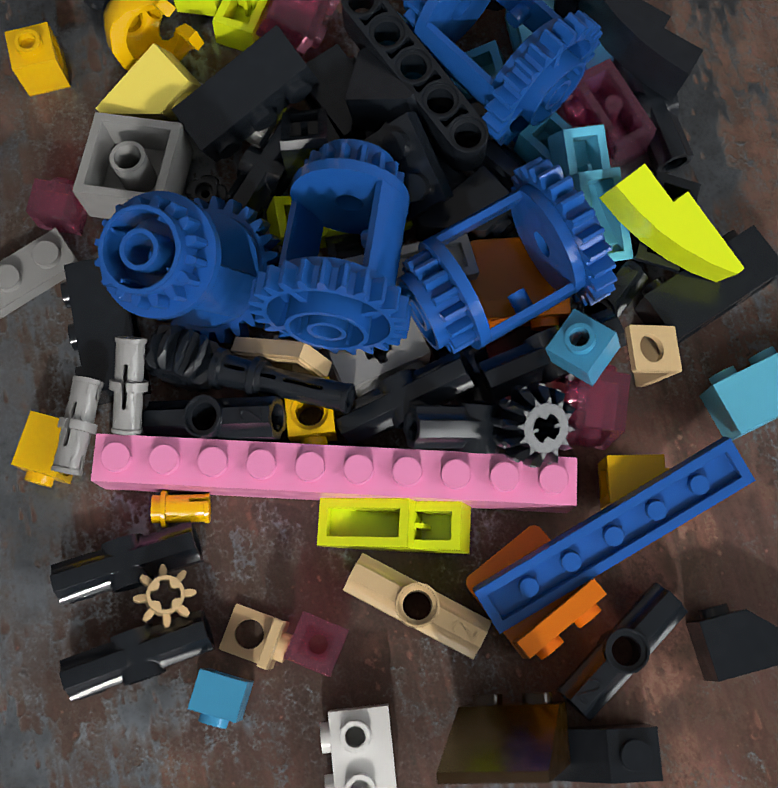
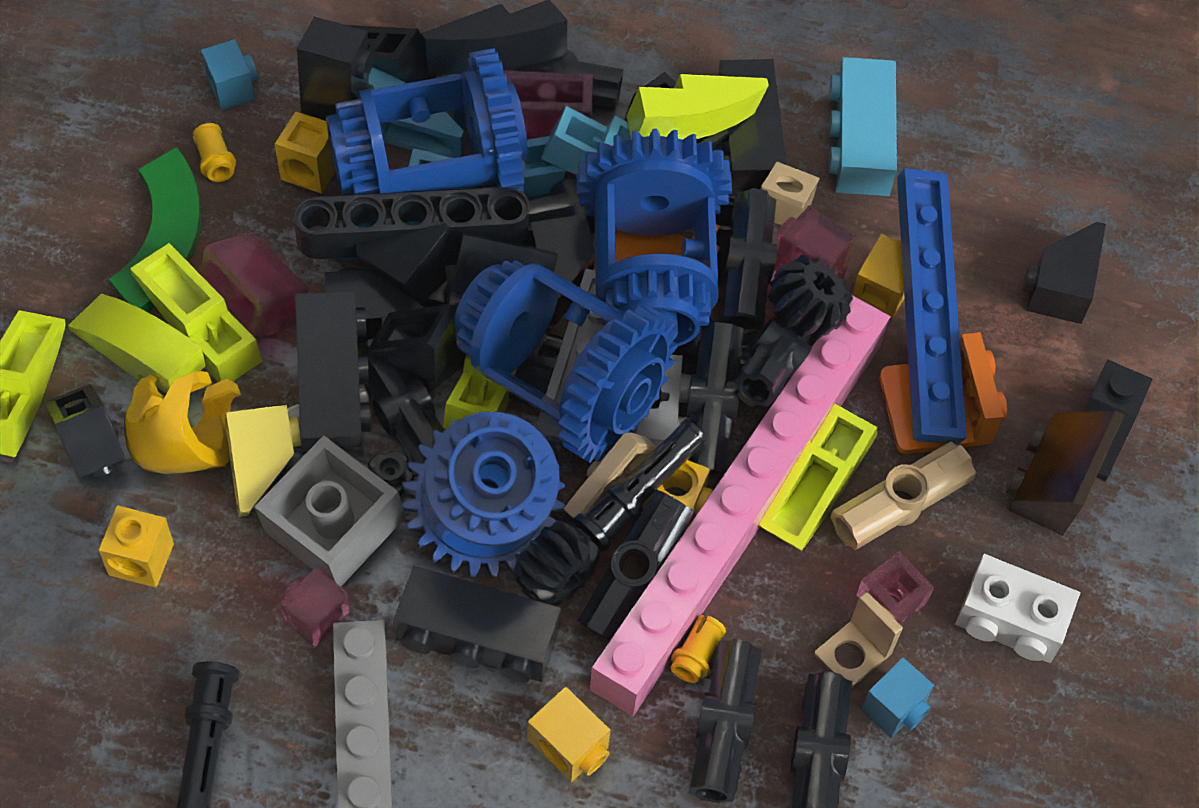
camera: 65 degrees left, 15 degrees down
light grey pin [51,376,104,476] -> none
light grey pin [109,336,149,435] -> none
tan gear [133,564,197,628] -> none
dark azure plate [545,309,620,386] -> none
black piece [556,582,688,721] -> none

